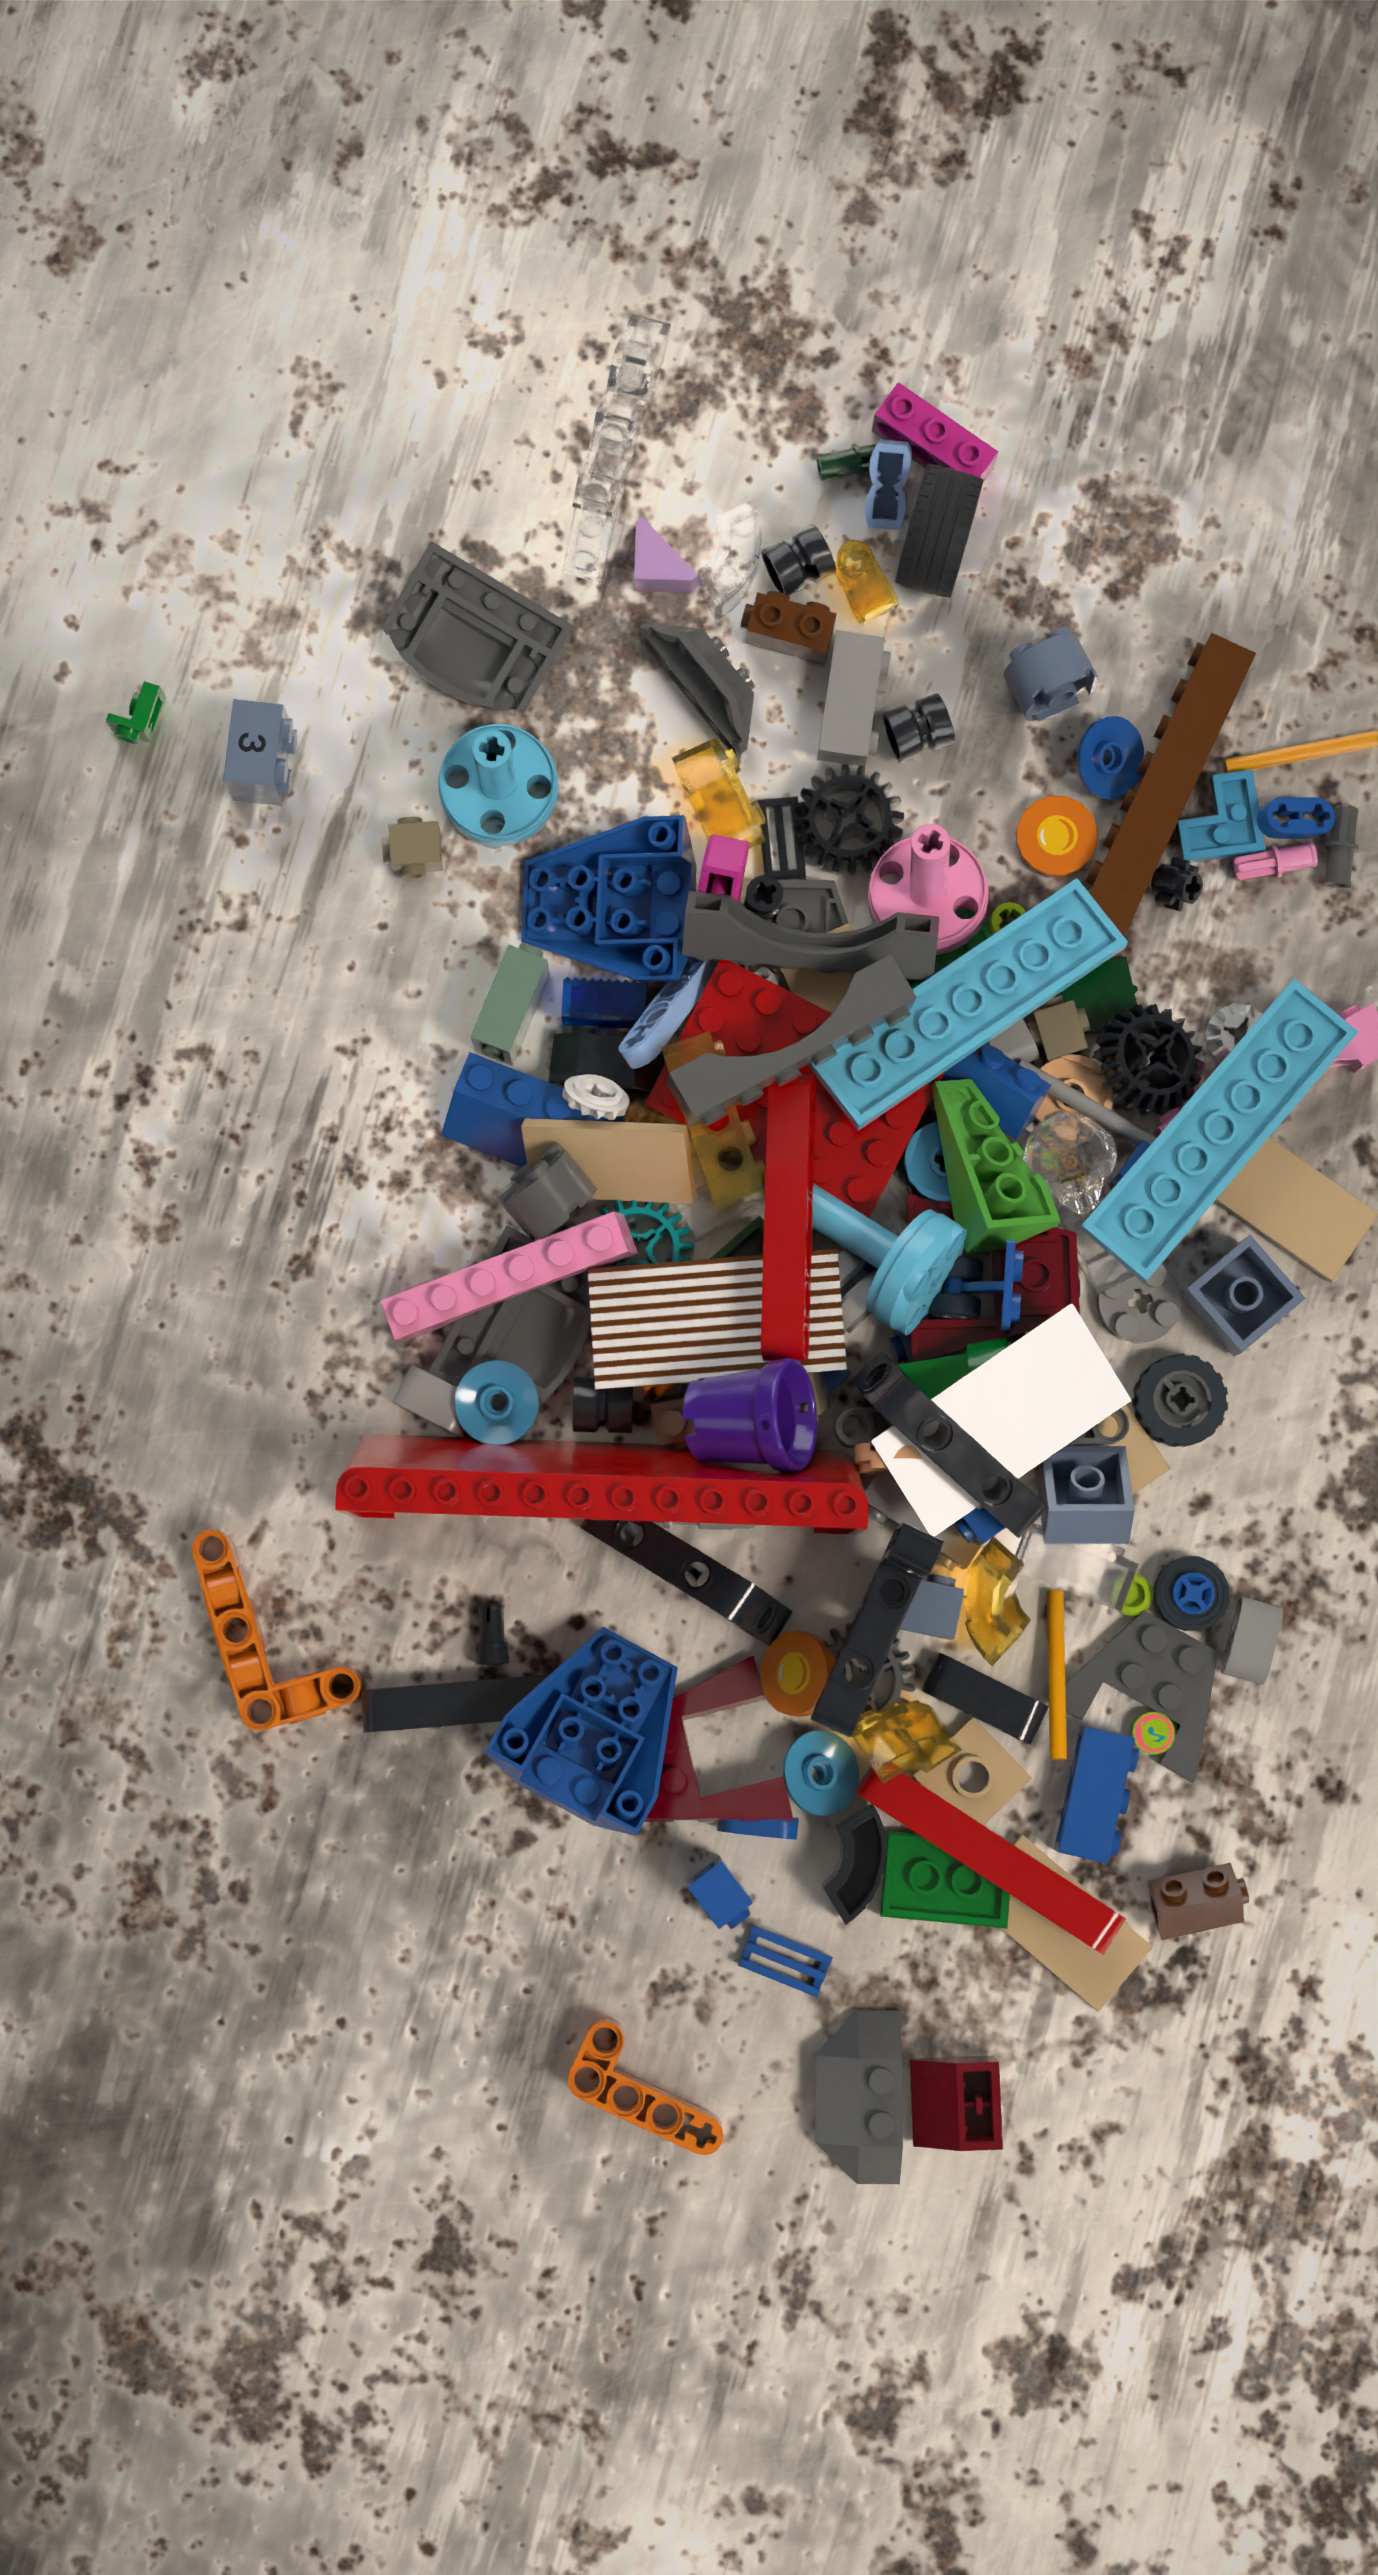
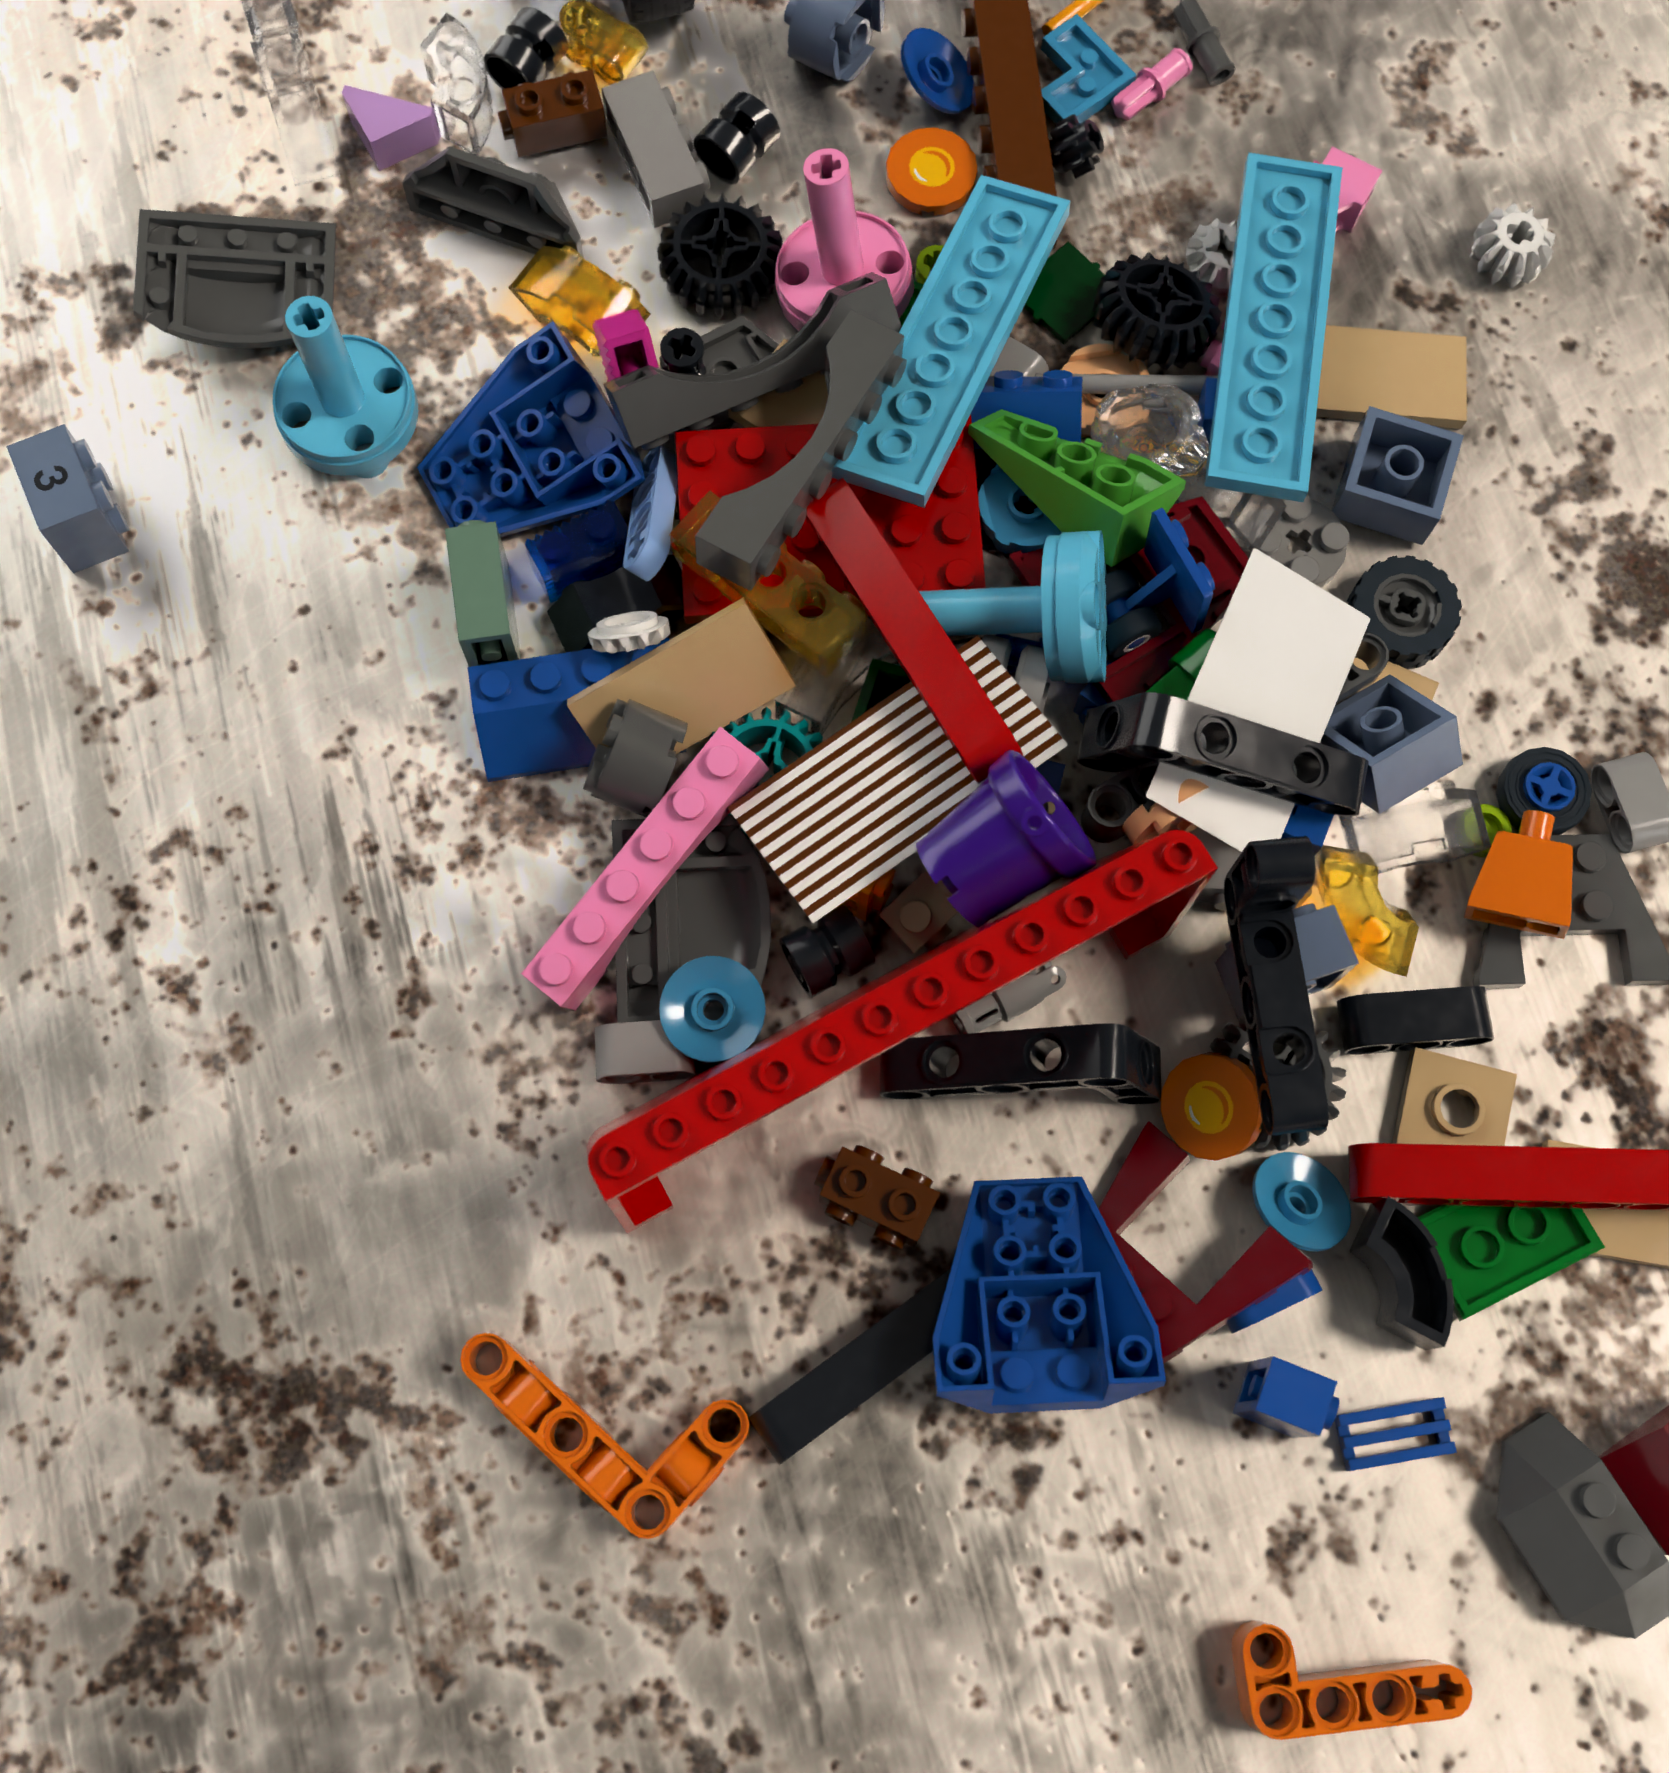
camera: 30 degrees left, 10 degrees down
dark tan brick [382,817,443,879] -> none
black pin [475,1604,509,1665] -> none
black tile [757,796,806,880] -> none
clear yellow brick [851,1700,962,1783] -> none
dark tan brick [1027,995,1090,1062] -> none
light orange bar [1047,1590,1067,1760] -> none
blue brick [1054,1726,1139,1864] -> none
lime tile [1131,1712,1175,1754] -> none
blue beam [1257,797,1335,839] -> none
none -> reddish brown brick [814,1145,940,1250]
none -> orange torso [1464,810,1573,939]

